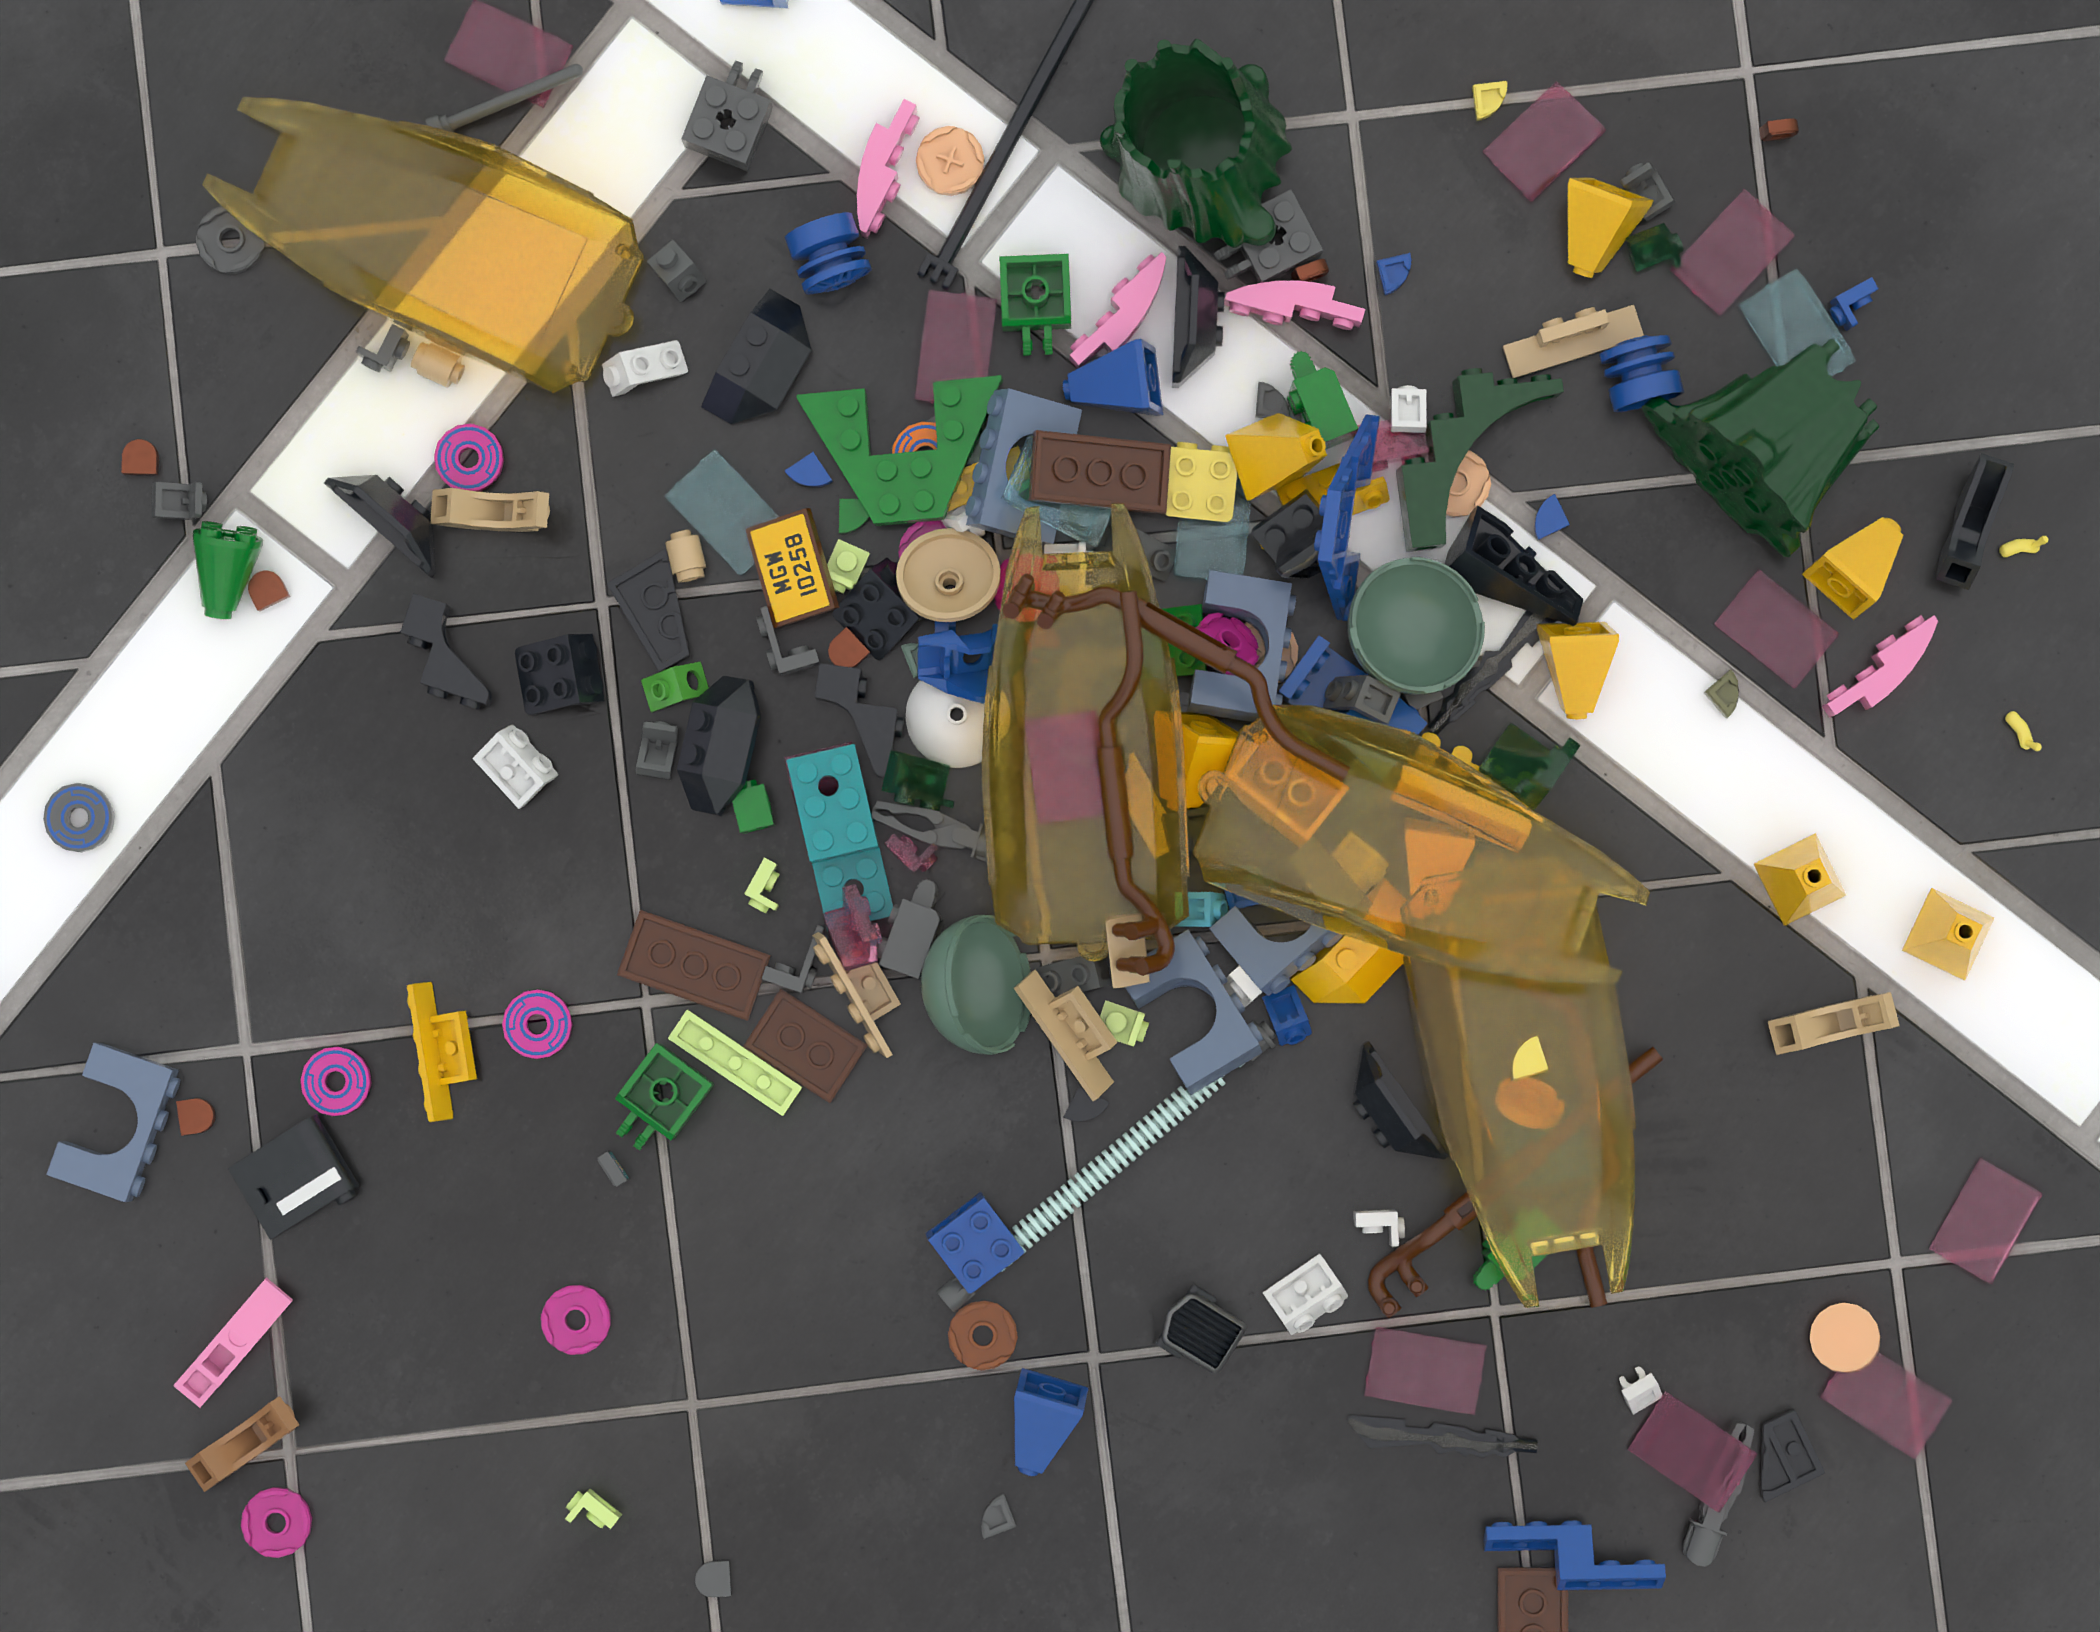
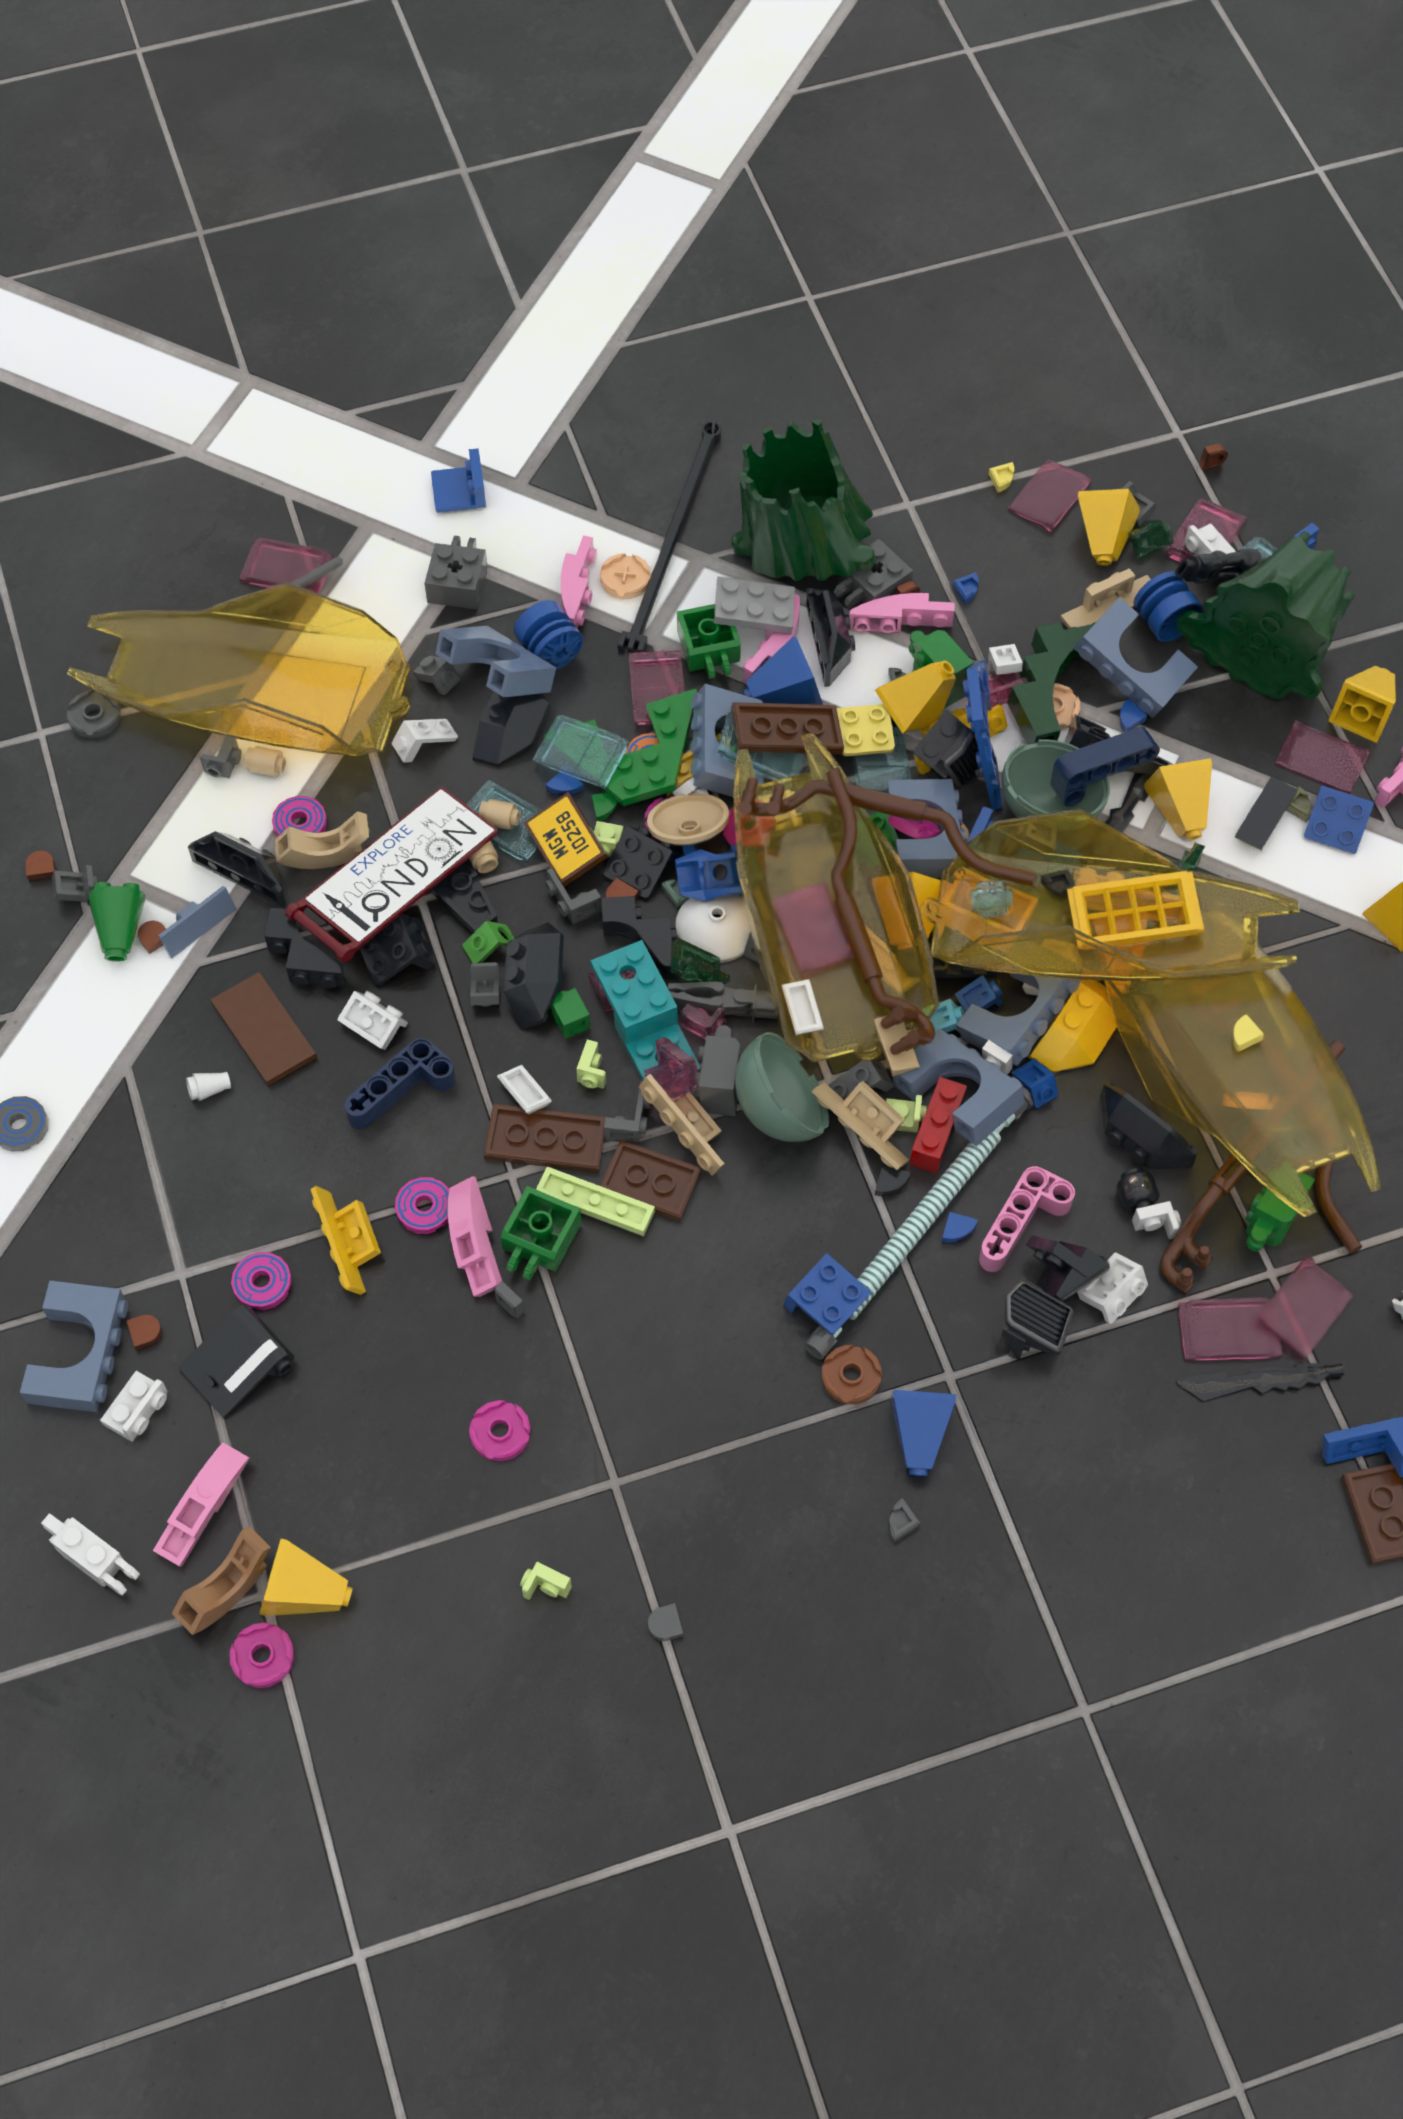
camera: 10 degrees left, 25 degrees down
none -> white hinge [41,1513,140,1595]
none -> white bracket [100,1371,168,1442]
none -> sand blue piece [158,886,236,958]
none -> white cone [186,1072,231,1101]
none -> reddish brown tile [210,972,317,1086]
none -> yellow slope [259,1539,353,1616]
none -> white flag [285,787,498,963]
none -> dark blue beam [344,1038,456,1129]
none -> sand blue arch [435,626,556,697]
none -> bright pink slope [448,1176,502,1297]
none -> tan brick [479,799,521,830]
none -> white tile [497,1065,552,1114]
none -> clear light blue piece [533,715,630,789]
none -> light grey plate [714,576,795,634]
none -> white tile [781,979,824,1035]
none -> red arch [909,1077,967,1174]
none -> blue tile [942,1212,978,1243]
none -> clear light blue head [971,880,1013,918]
none -> bright pink beam [979,1166,1075,1272]
none -> black piece [1026,1235,1110,1301]
none -> black tile [1041,869,1075,897]
none -> dark blue beam [1050,727,1160,807]
none -> yellow piece [1067,871,1204,950]
none -> sand blue arch [1074,597,1198,718]
none -> black head [1117,1168,1160,1211]
none -> black piece [1175,549,1263,584]
none -> white bracket [1184,523,1236,556]
none -> black piece [1235,777,1298,851]
none -> clear pink piece [1257,1256,1353,1358]
none -> blue bracket [1304,785,1374,854]

